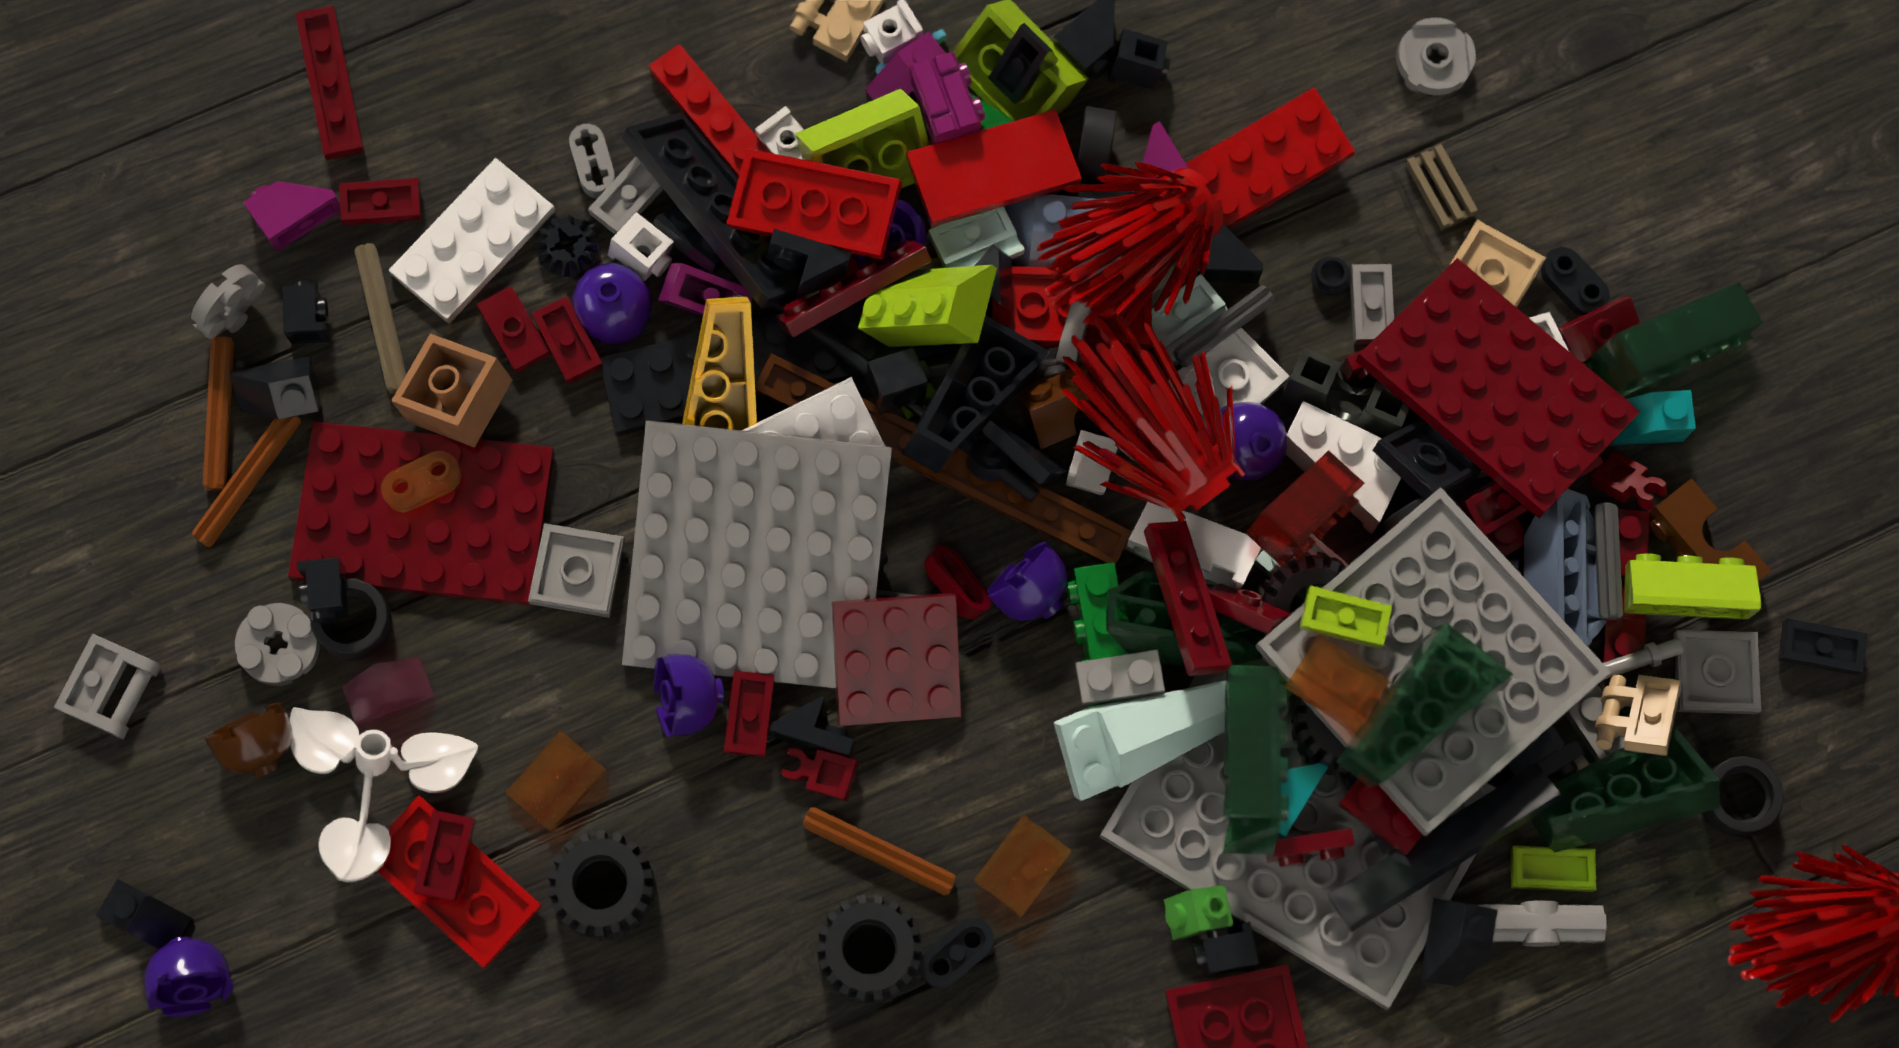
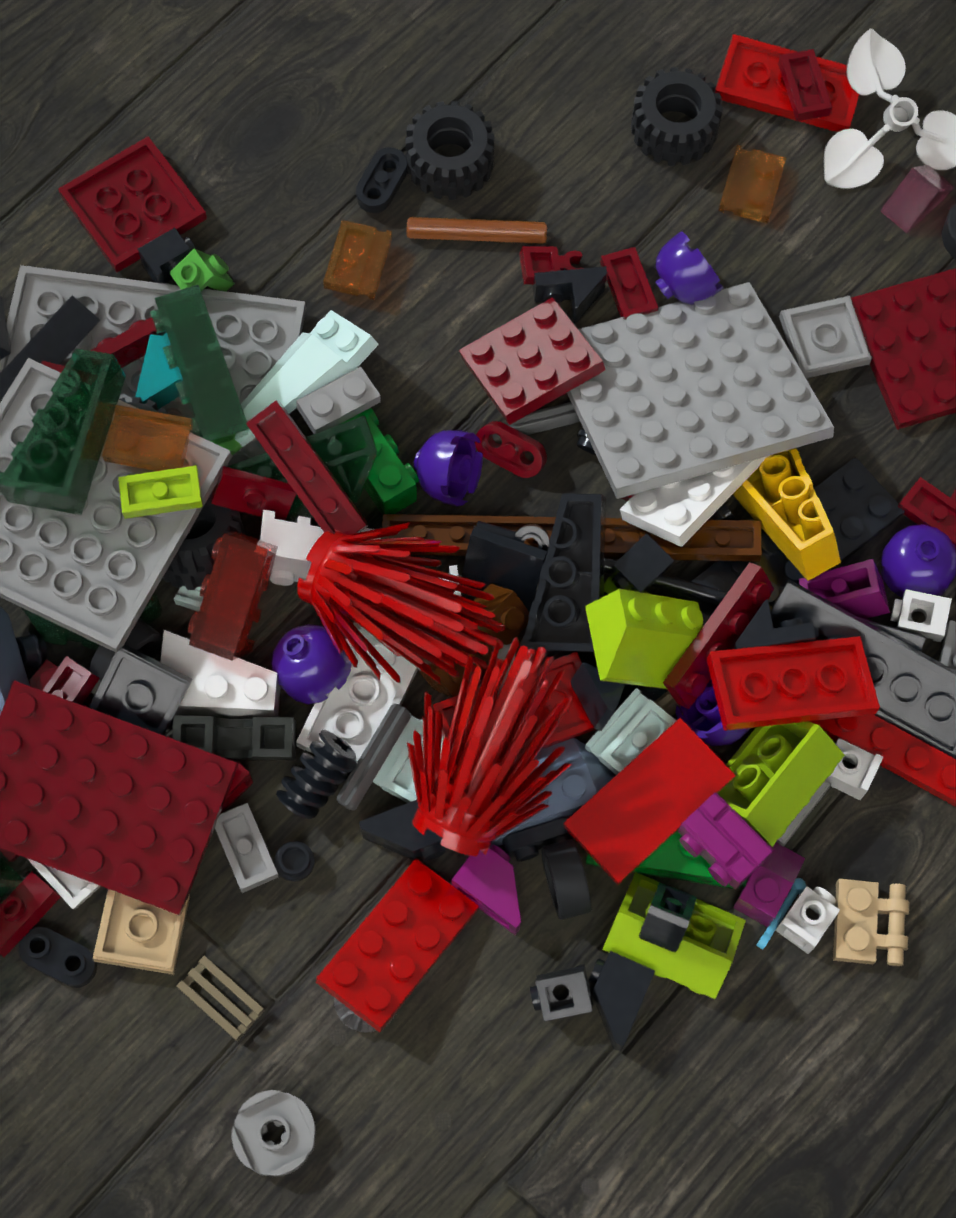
camera: 160 degrees right, 5 degrees down
none -> black piece [276,729,357,819]

